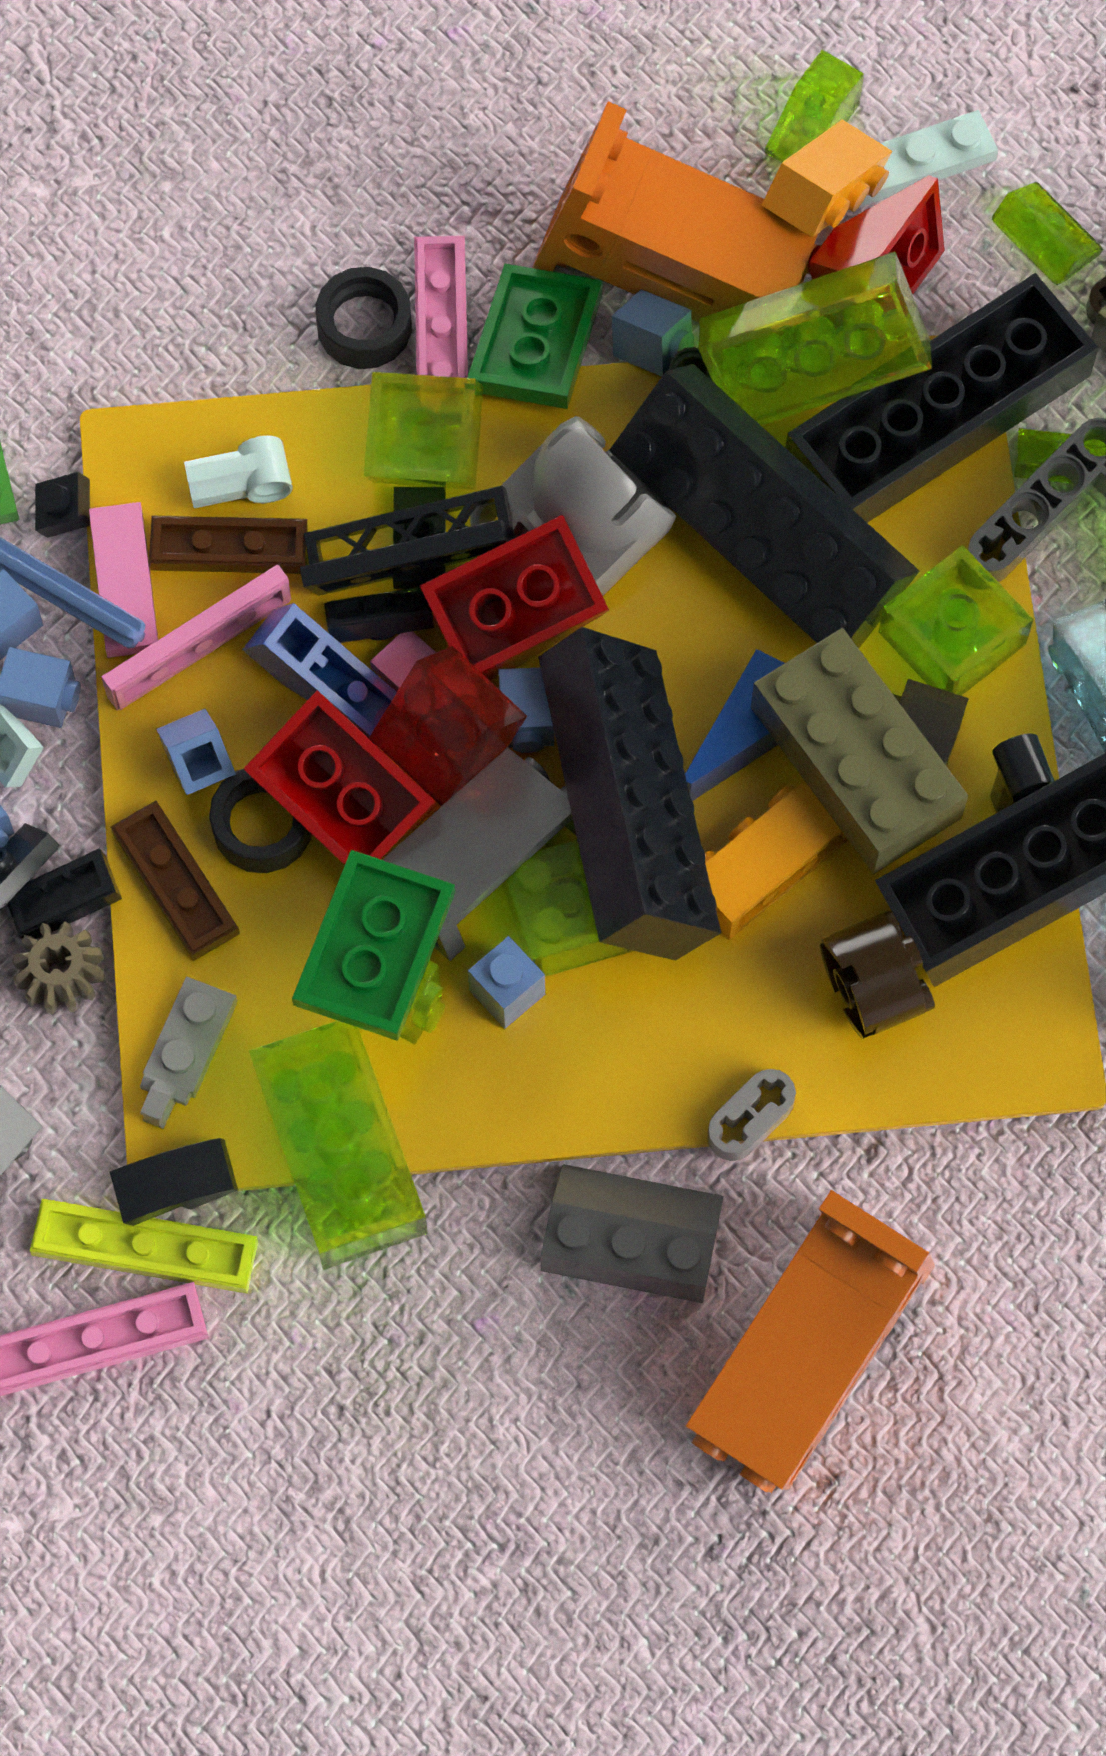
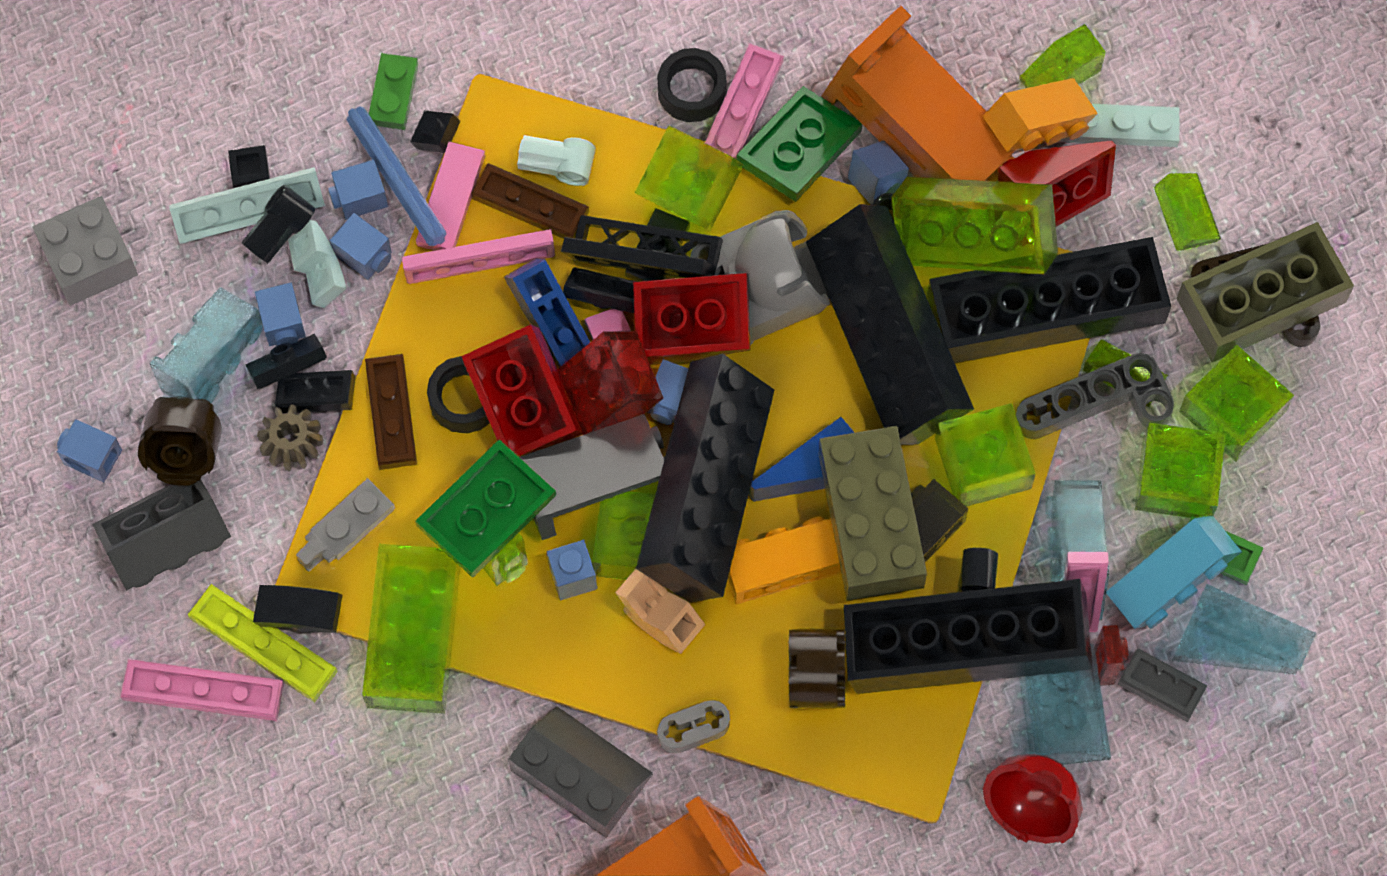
camera: 25 degrees right, 0 degrees up
medium blue brick [156,709,236,795] -> none
none -> light nougat brick [616,569,705,654]

